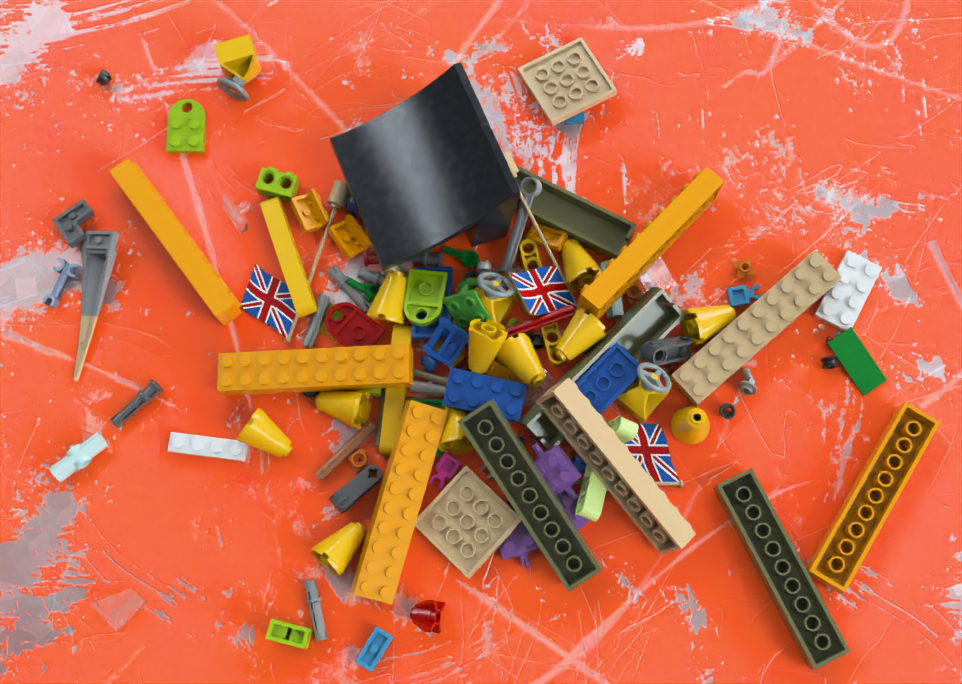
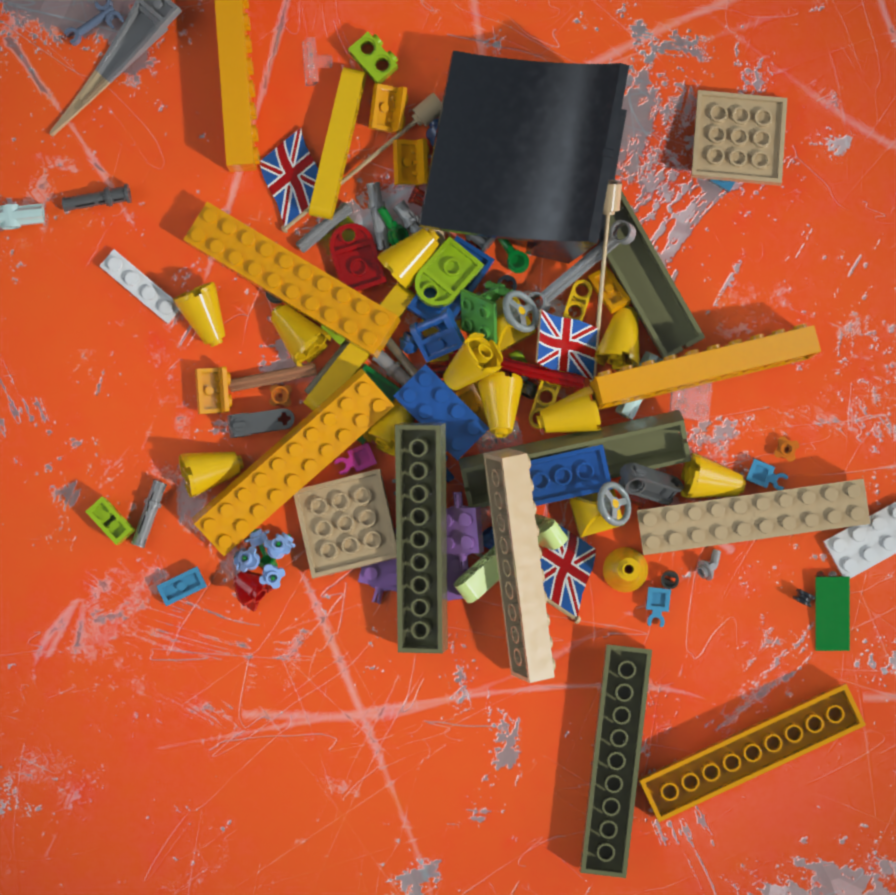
camera: 30 degrees right, 10 degrees up
white hinge [476,260,492,274] -> none
orange plate [624,282,644,304] -> none
none -> light orange bracket [195,367,232,414]
none -> light blue plant [233,528,296,589]
none -> dark azure plate [646,587,671,627]

